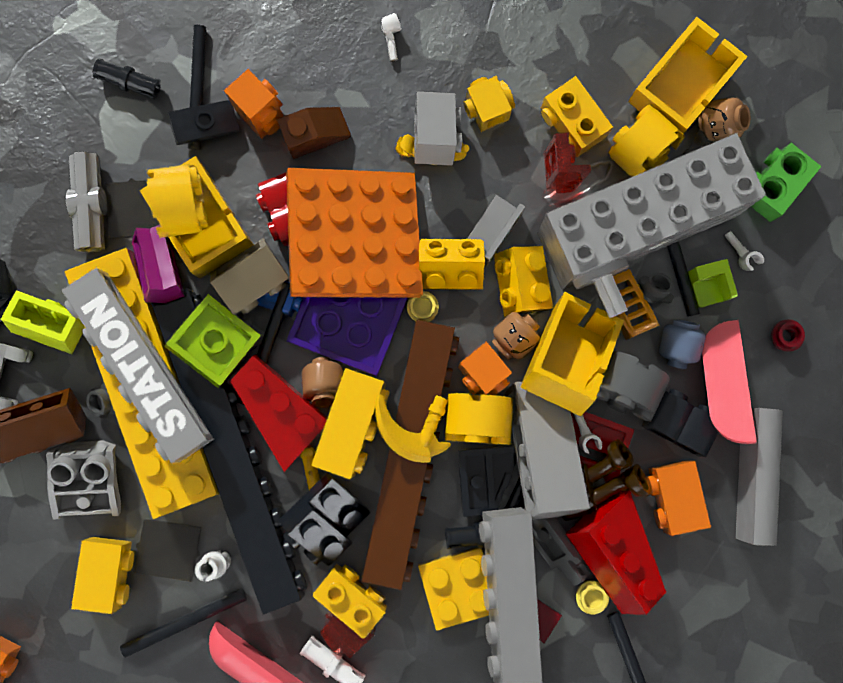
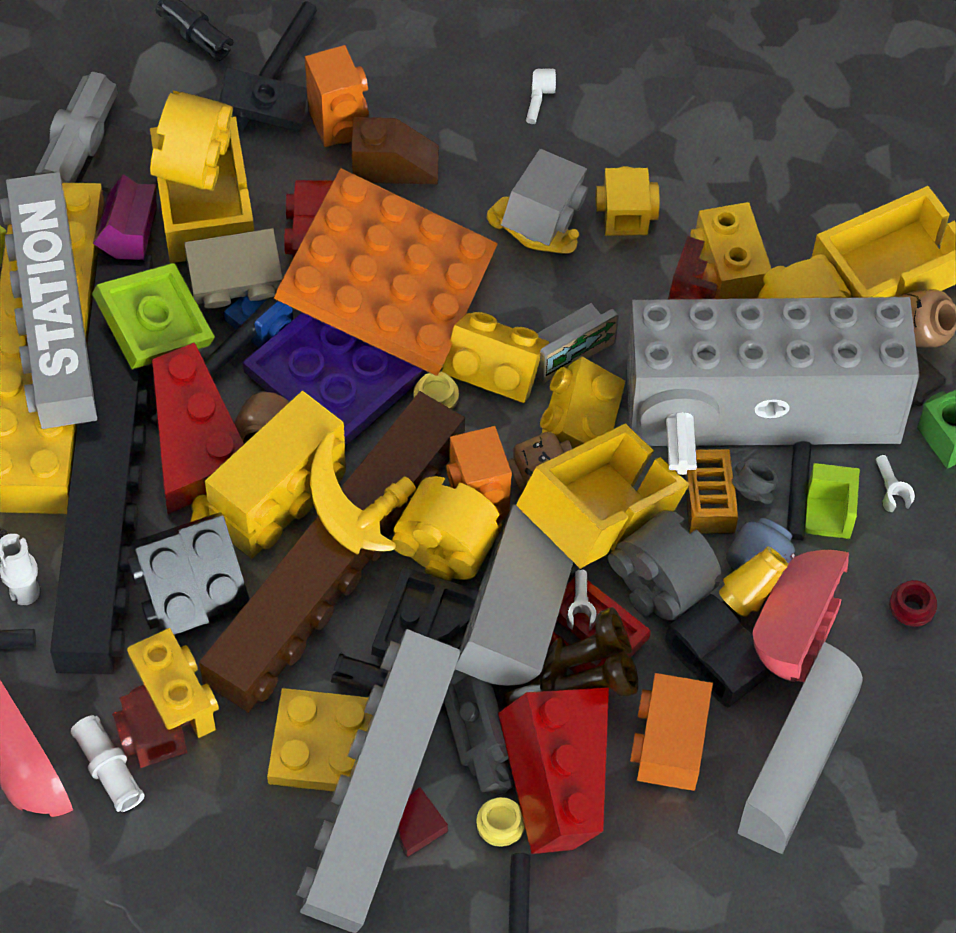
camera: 20 degrees right, 25 degrees down
none -> yellow cone [719,546,788,617]

